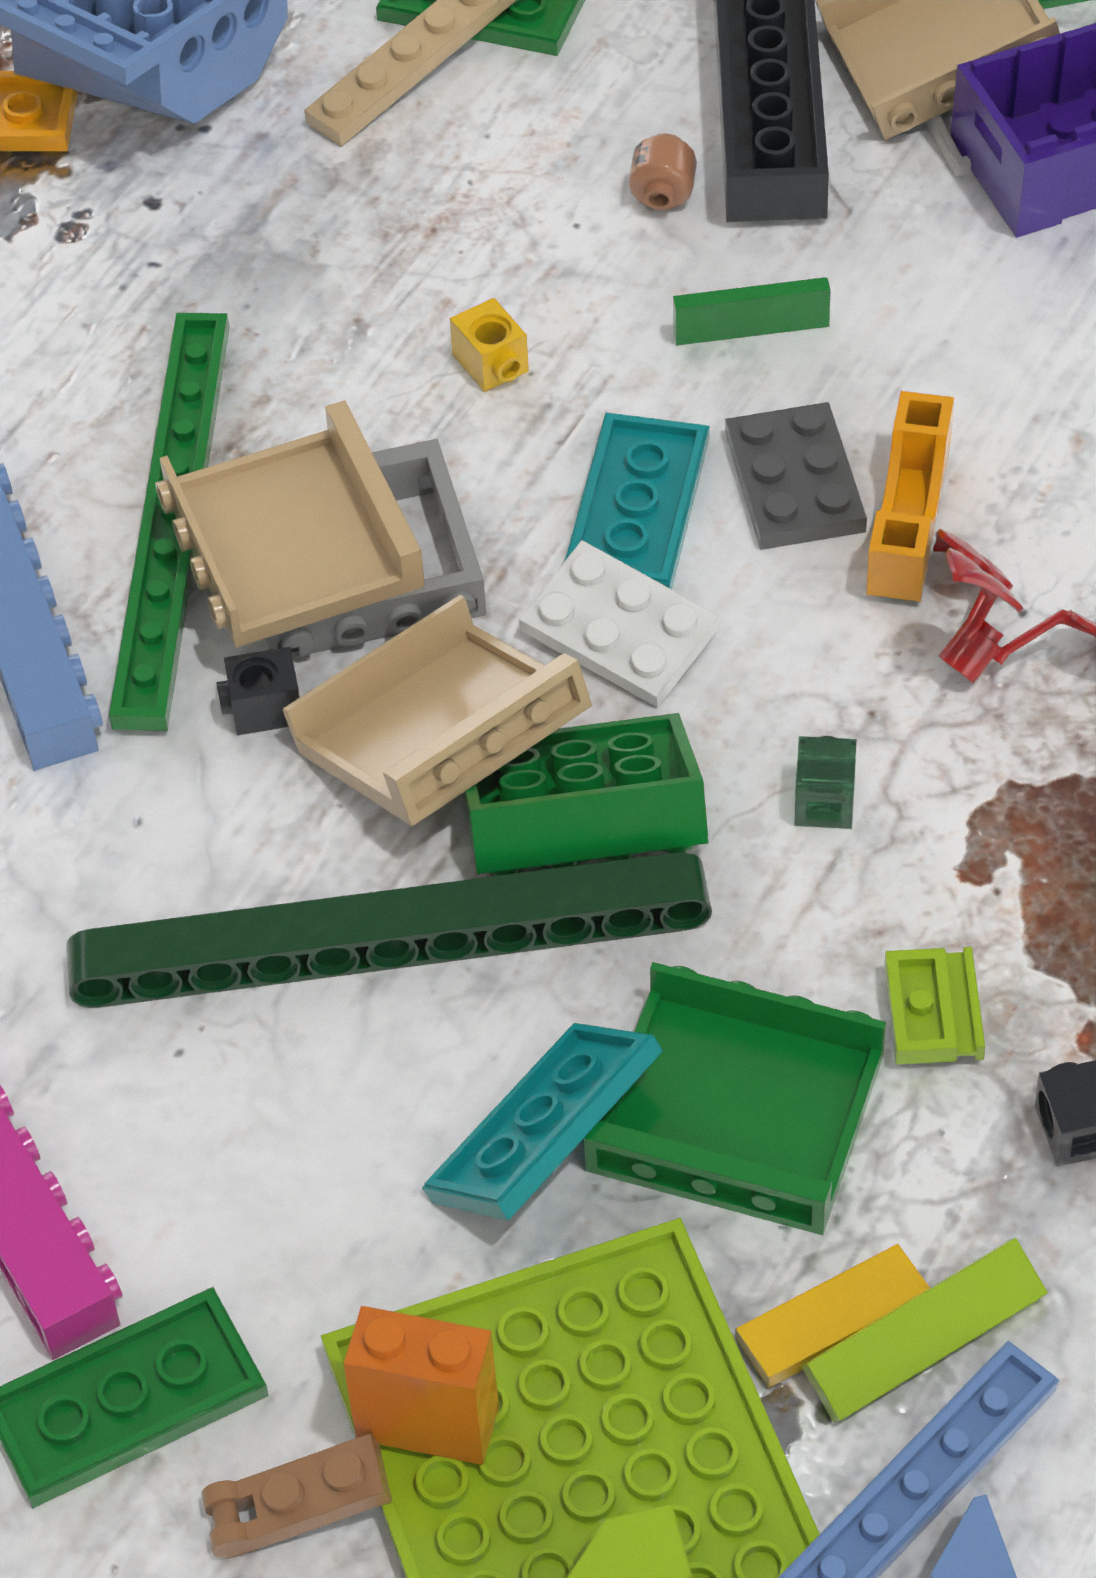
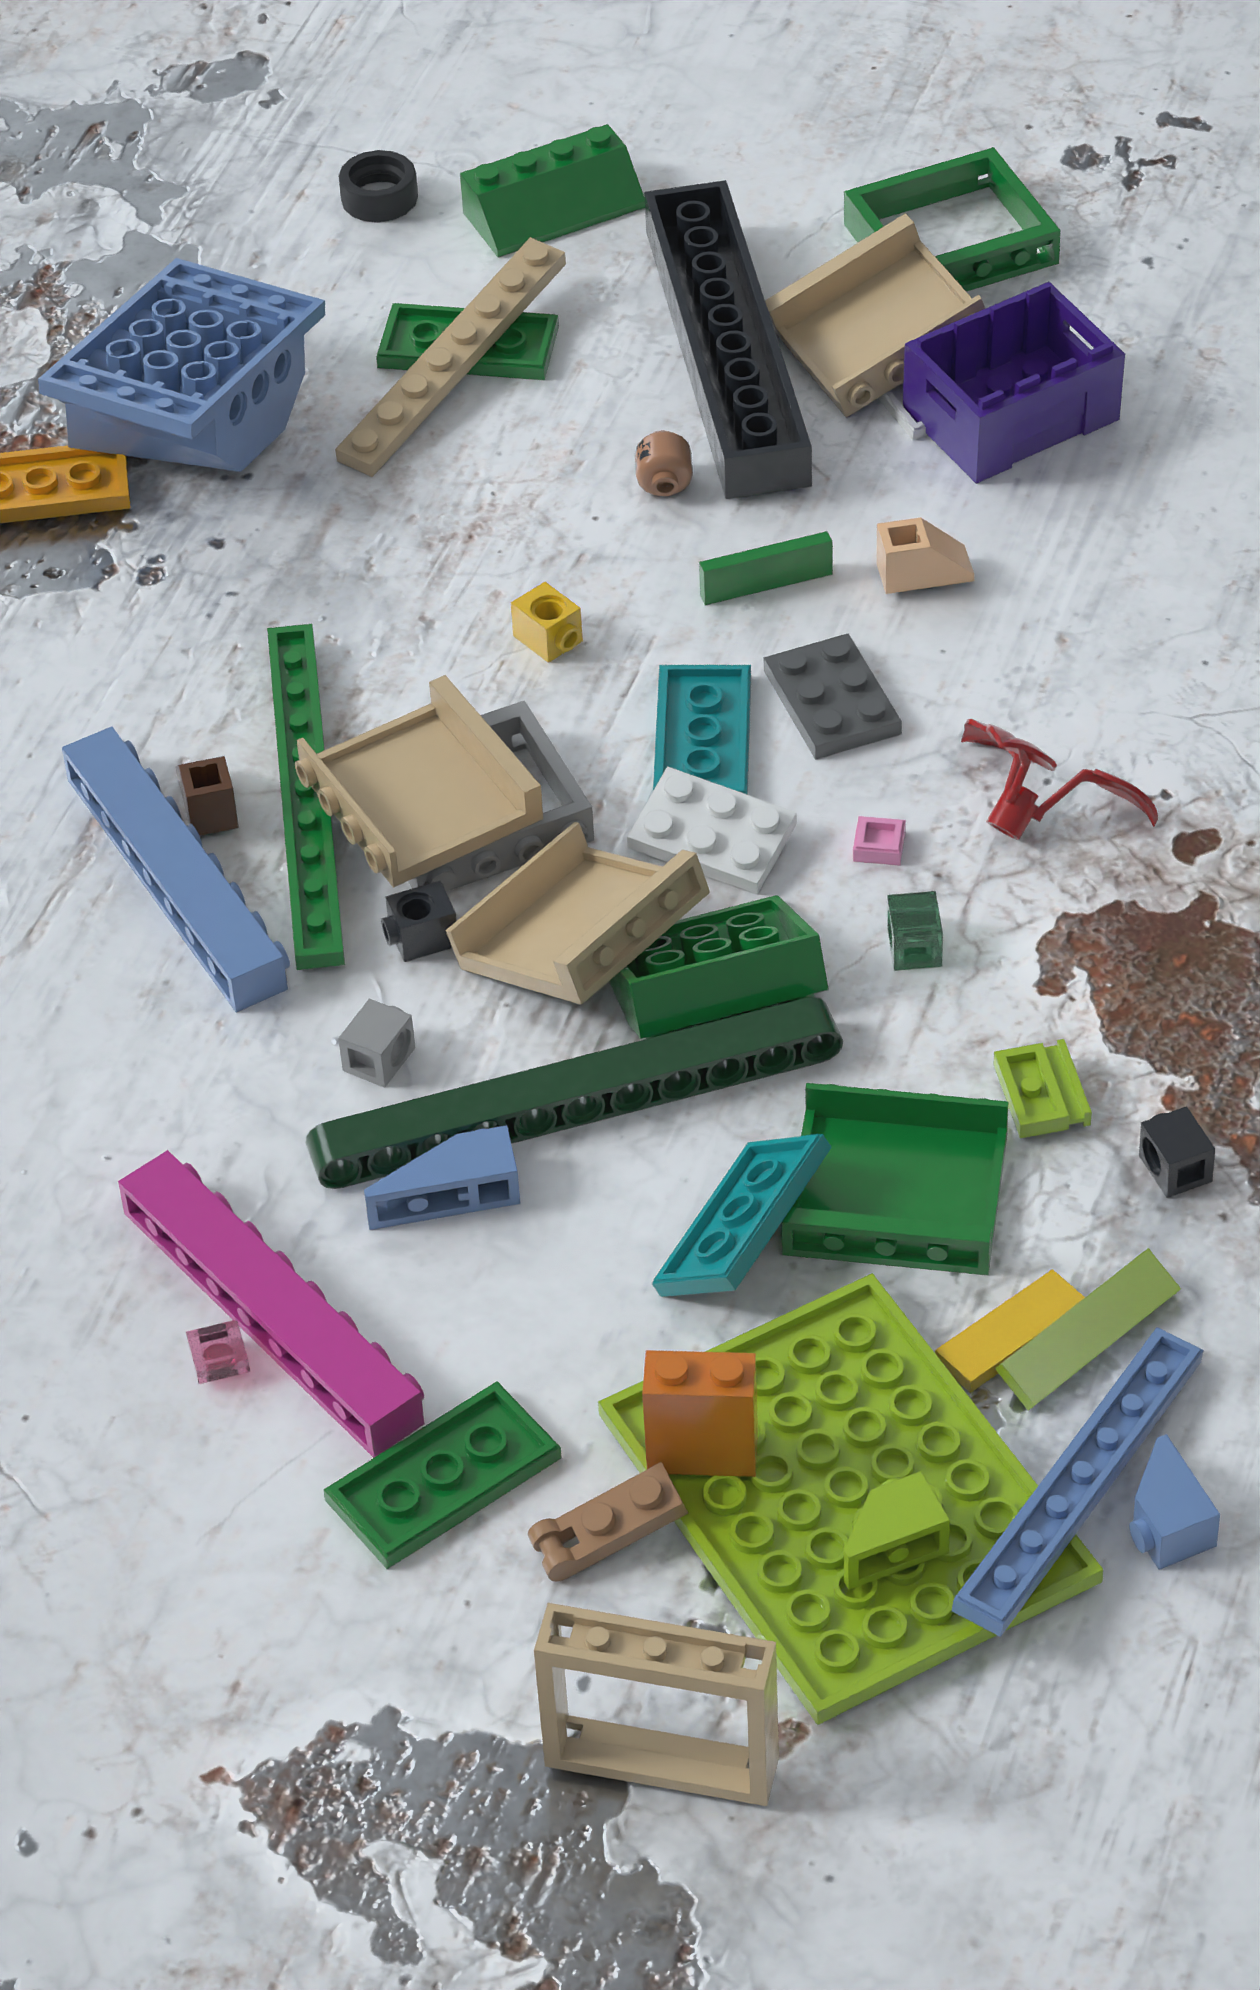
camera: 10 degrees left, 5 degrees down
light orange arch [866,391,954,602] -> none
none -> reddish brown slope [175,756,239,836]
none -> light grey brick [338,998,415,1088]
none -> medium blue slope [364,1125,520,1230]
none -> bright pink tile [853,816,906,865]
none -> light nougat slope [877,517,974,594]

